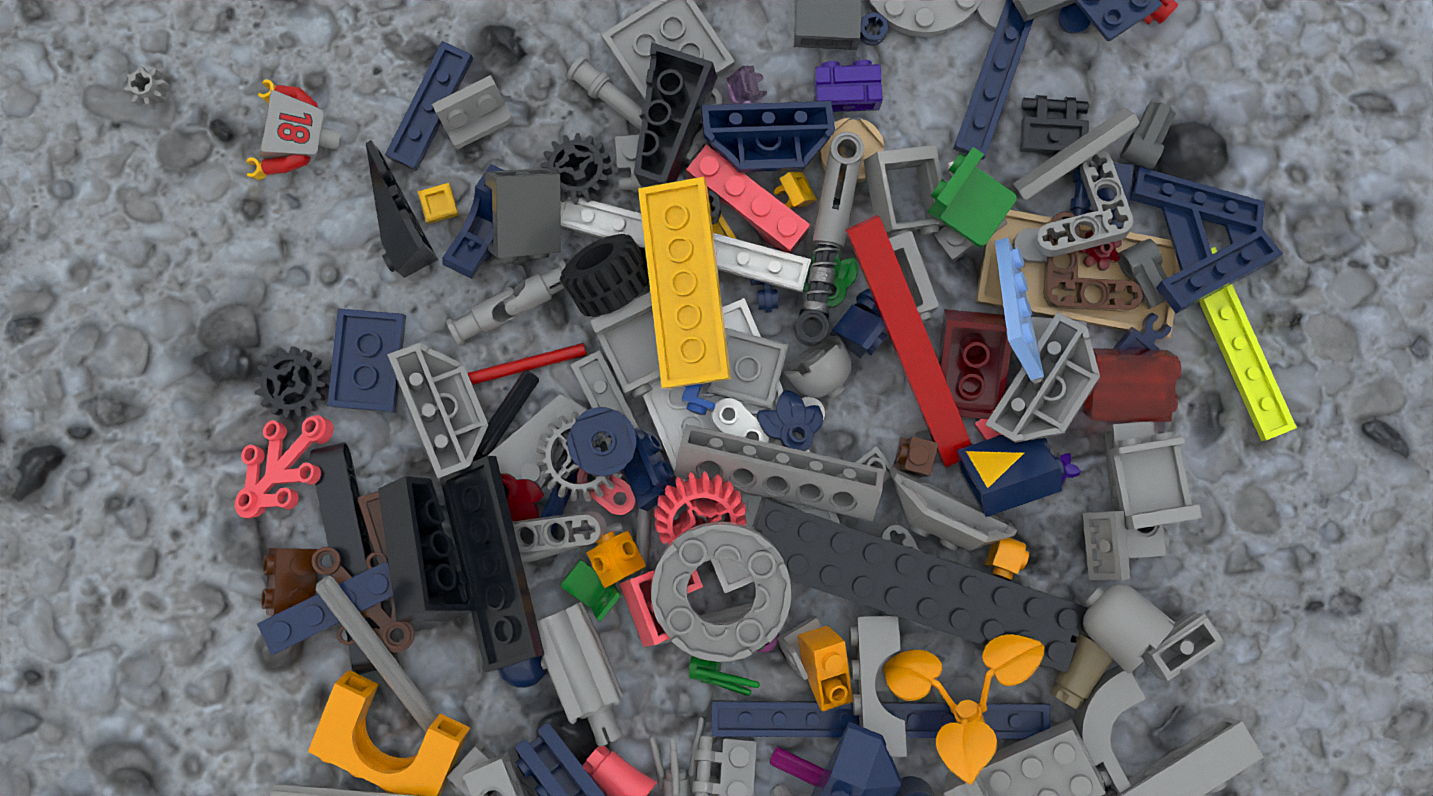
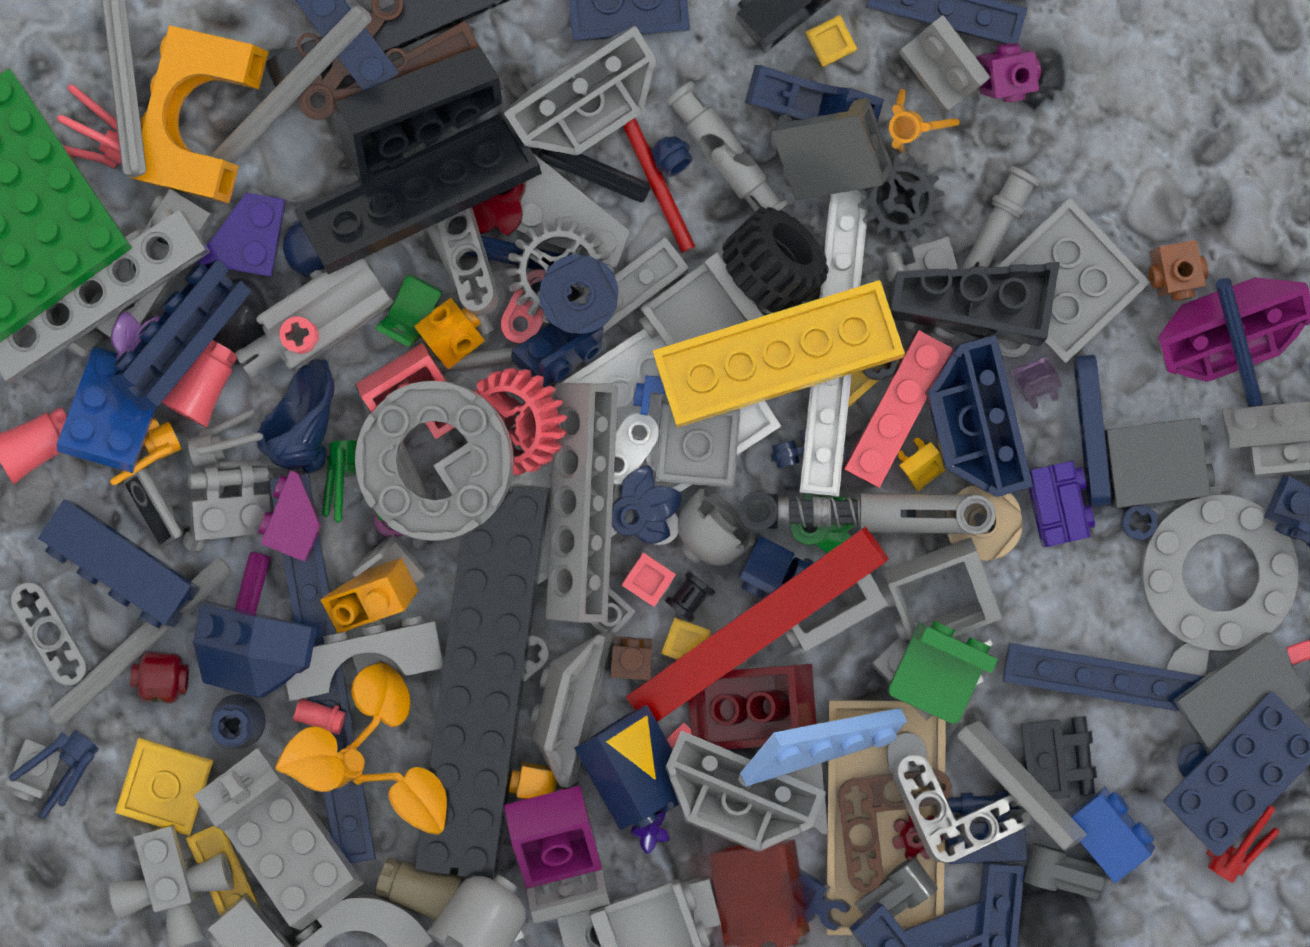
camera: 80 degrees right, 5 degrees up
none -> dark purple wing [197,192,286,277]
none -> dark blue hair [256,359,335,473]
none -> magenta slope [258,470,322,562]
none -> coral bush [279,316,319,354]
none -> coral pin [293,698,346,735]
none -> magenta brick [504,786,602,889]
none -> coral panel [621,552,676,607]
none -> dark blue plate [653,136,693,177]
none -> yellow tile [661,617,711,660]
none -> black bush [664,570,715,622]
none -> light orange plant [889,89,960,153]
none -> magenta brick [976,43,1041,102]
none -> blue brick [1069,786,1155,883]
none -> dark blue beam [1074,354,1111,508]

